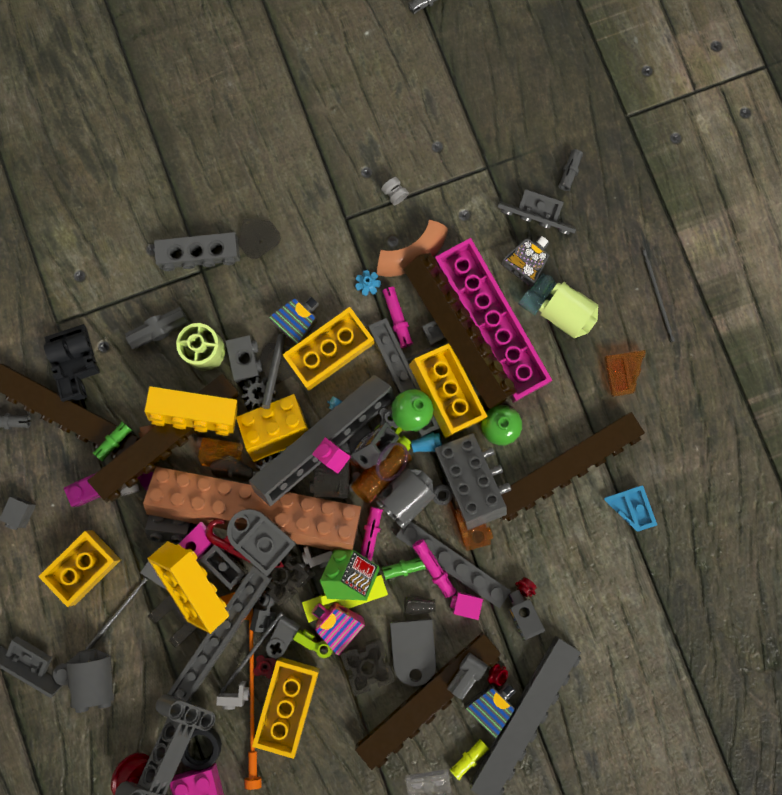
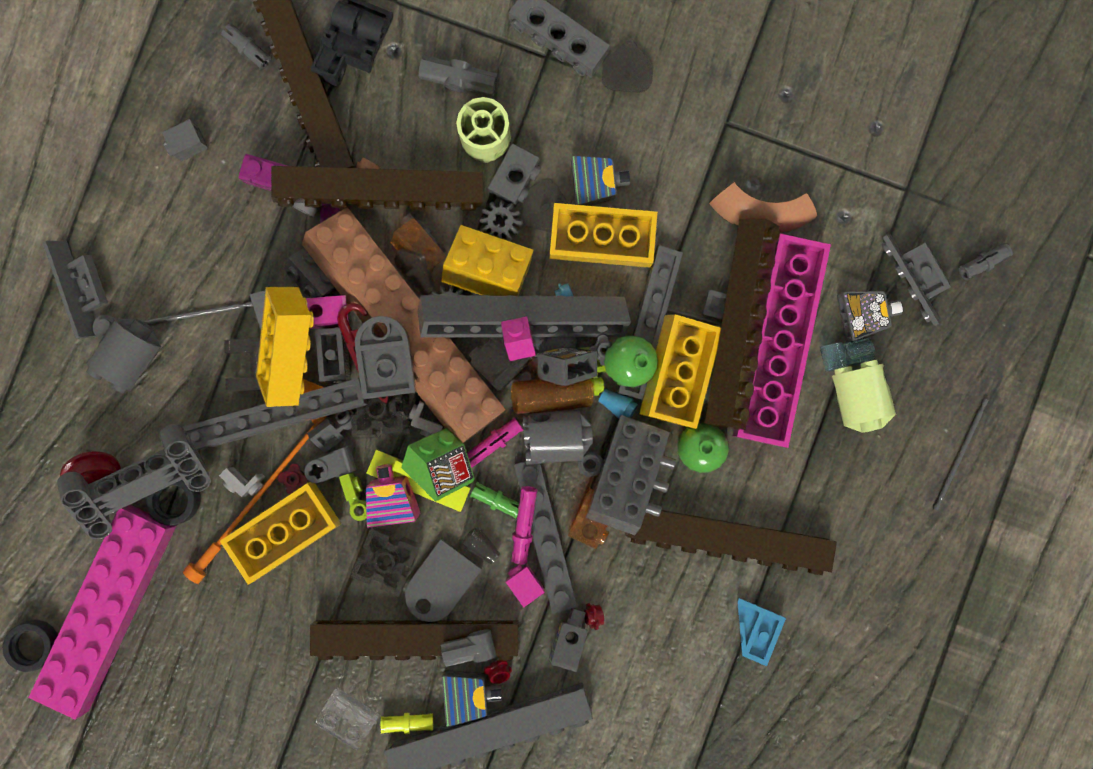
camera: 40 degrees right, 5 degrees up
yellow brick [38,530,121,607] -> none
bright green pin [93,422,132,462] -> none
yellow brick [145,386,237,436] -> none
dark grey piece [220,612,283,693] -> none
dark grey bar [261,334,286,409] -> none
dark azure plant [355,270,381,296] -> none
piece [376,442,408,481] -> none
light grey wheel [381,177,409,206] -> none
dark pink pin [382,287,413,348] -> none
clear orange wing [605,350,646,397] -> none

